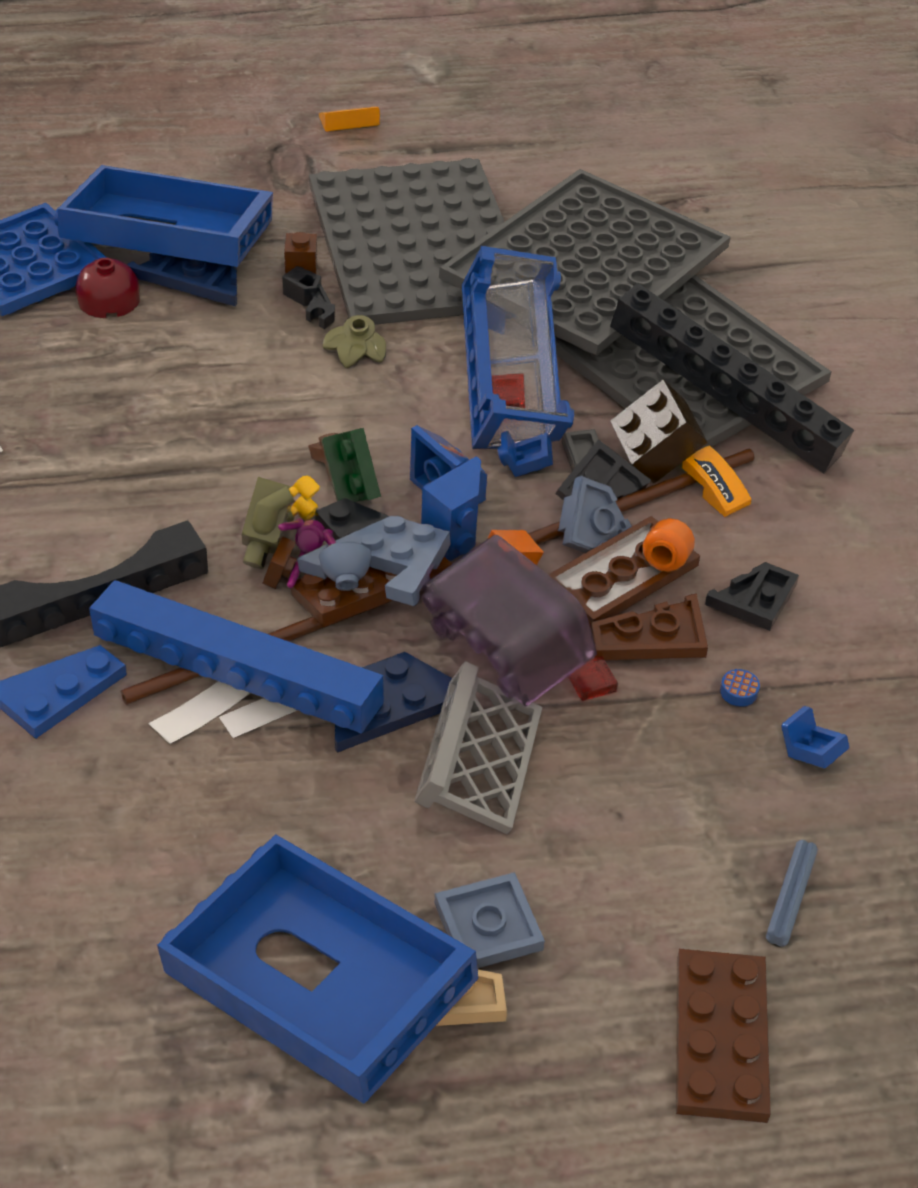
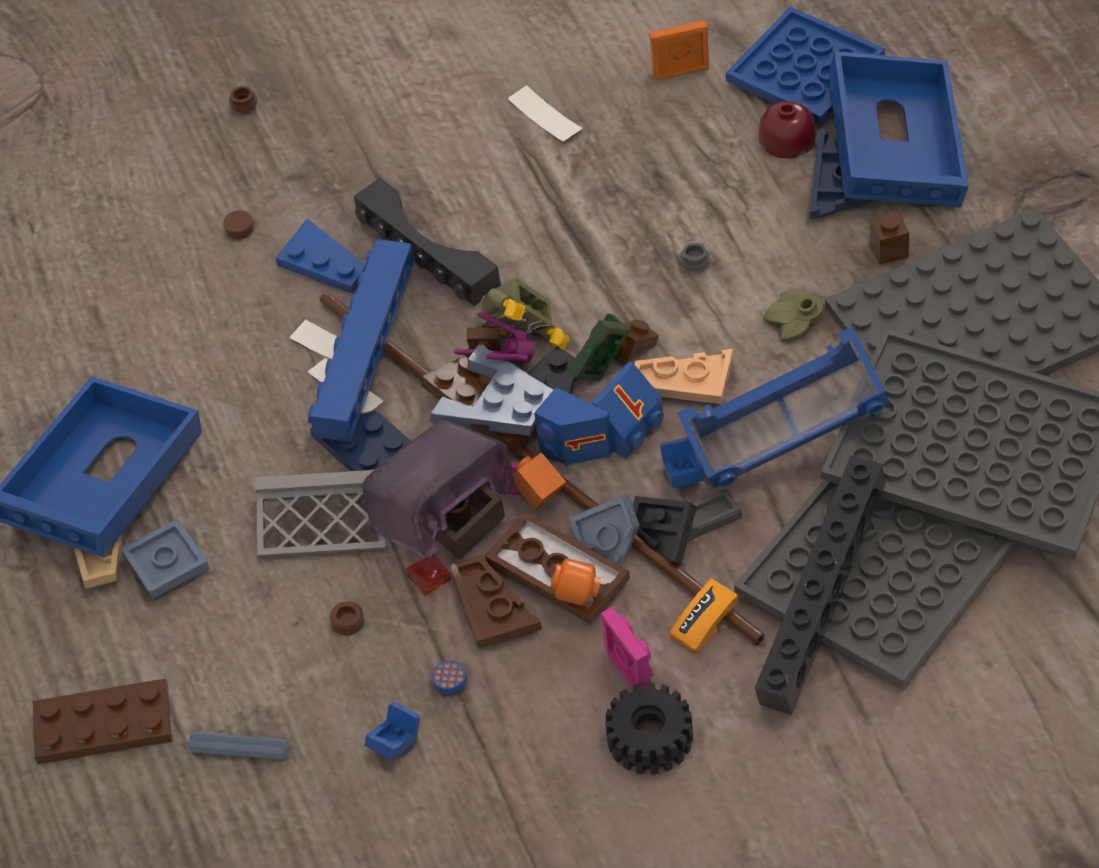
camera: 85 degrees right, 5 degrees up
black piece [282,266,335,329] -> none
sand blue brick [319,541,371,591] -> none
clear red tile [491,373,526,409] -> none
dark brown brick [610,379,708,484] -> none
black wing [705,562,799,631] -> none
none -> reddish brown tile [330,602,364,635]
none -> dark pink plate [601,607,653,689]
none -> black tyre [605,683,693,775]
none -> light nougat wing [634,349,733,404]
none -> dark grey plate [680,243,710,271]

